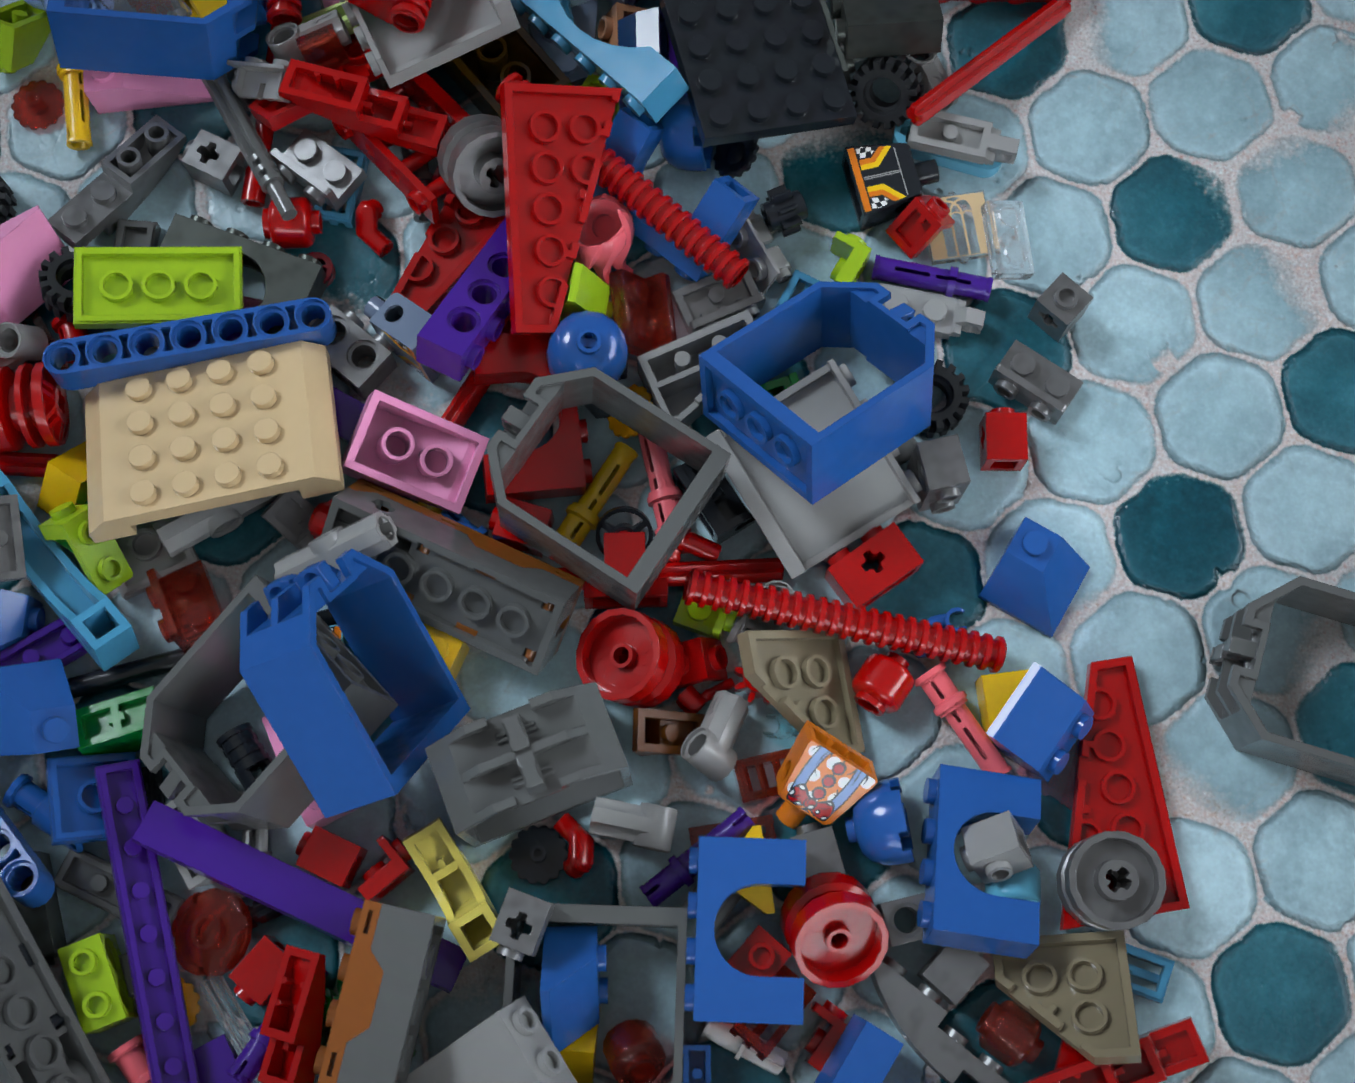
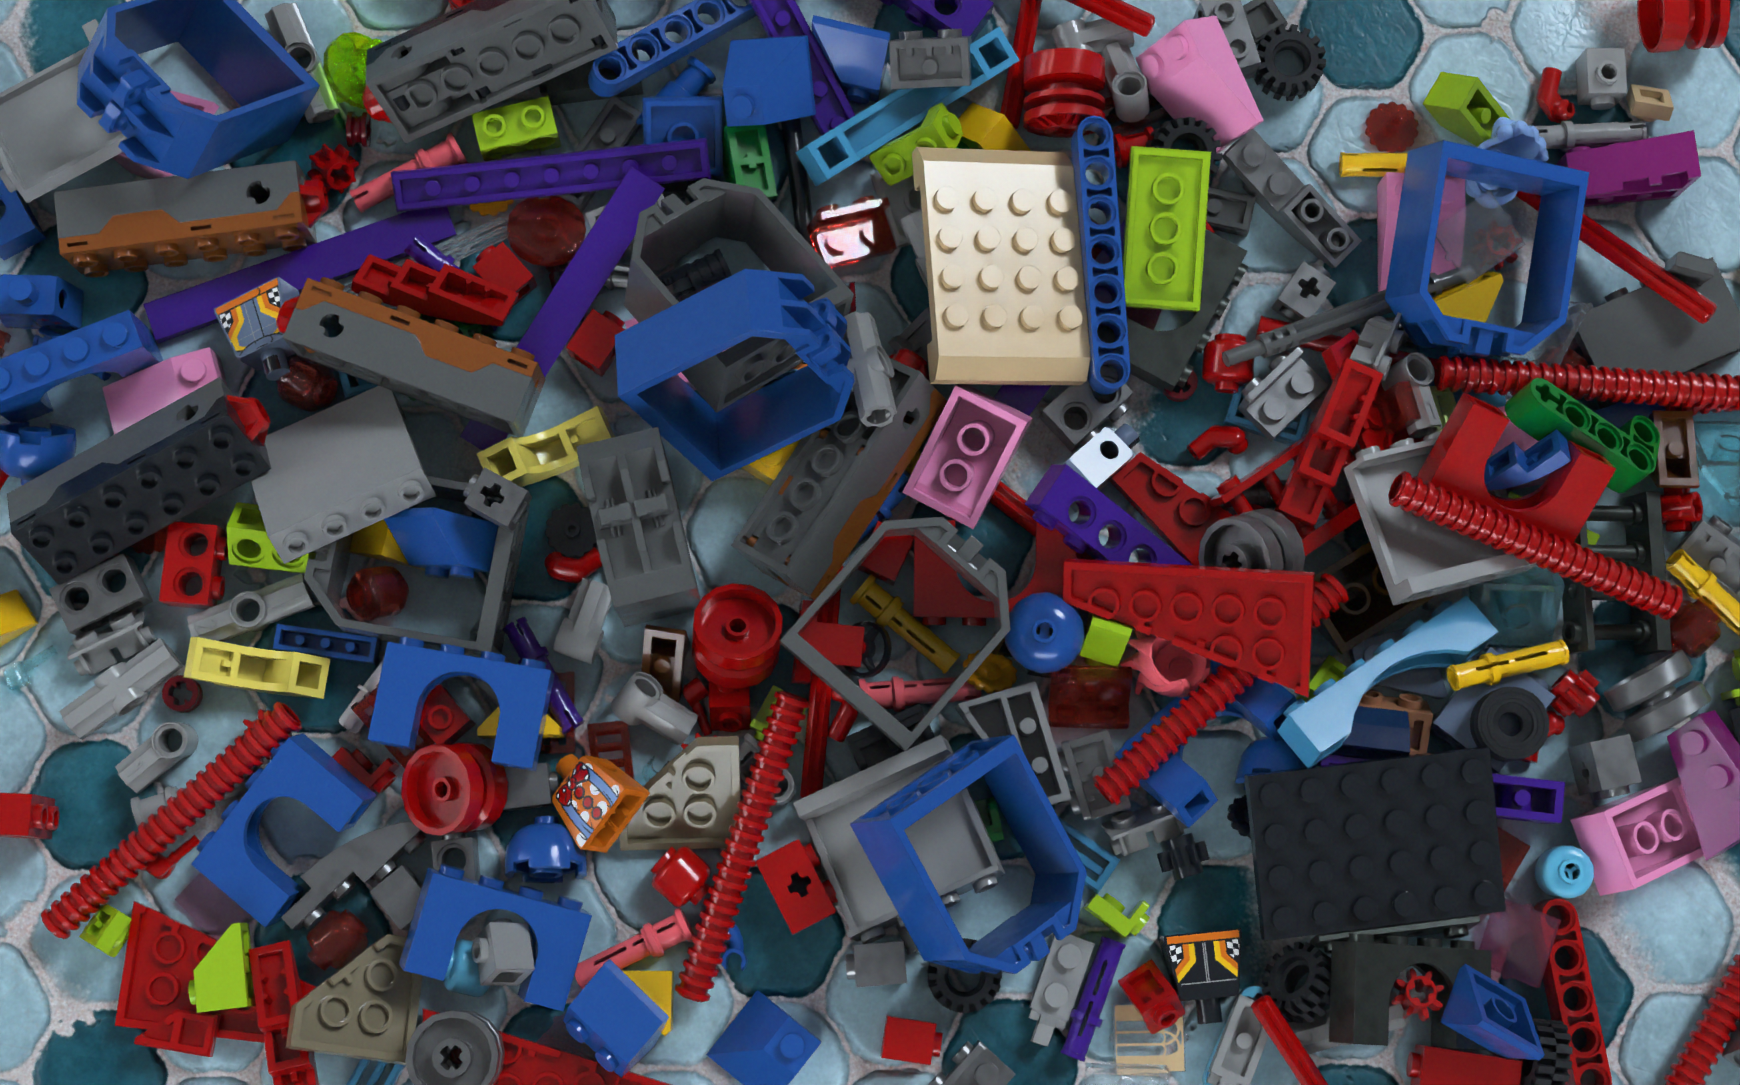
camera: 90 degrees right, 5 degrees up
red bracket [357,835,415,902] -> none

